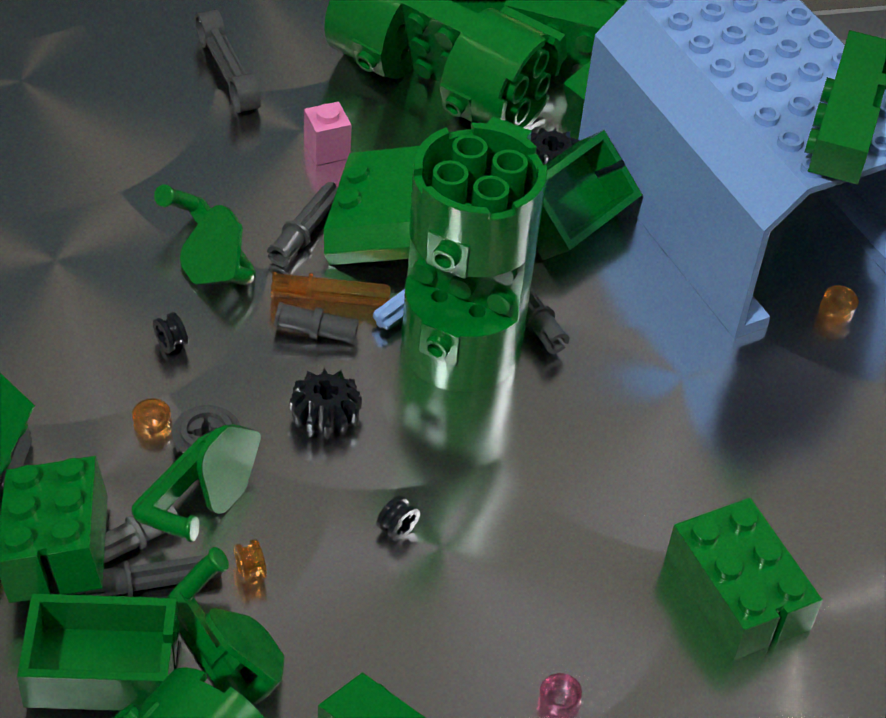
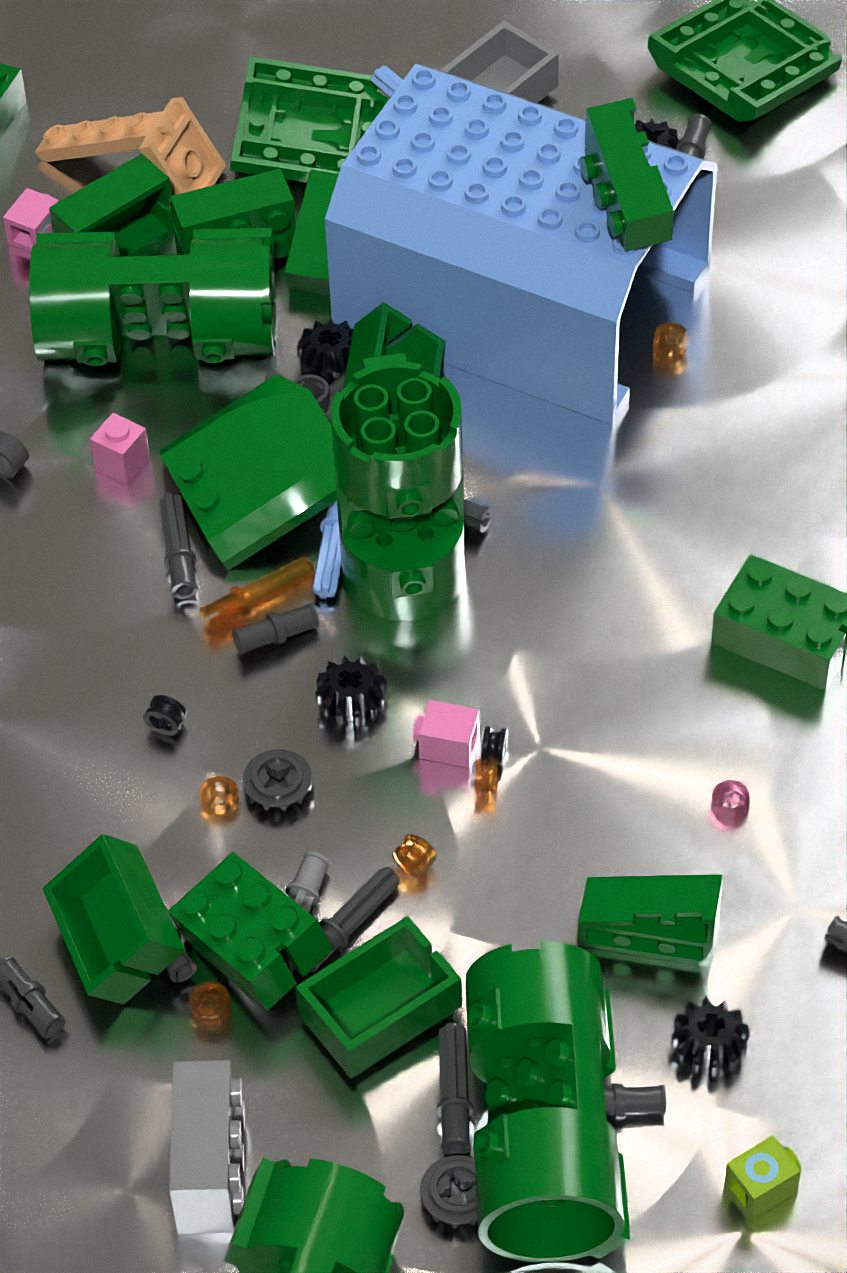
camera: 30 degrees left, 5 degrees up
green piece [131,424,261,542] -> none
green piece [154,184,256,285] -> none
green piece [167,547,284,705] -> none
none -> bright pink brick [413,700,480,768]
none -> clear orange bush [475,759,498,798]

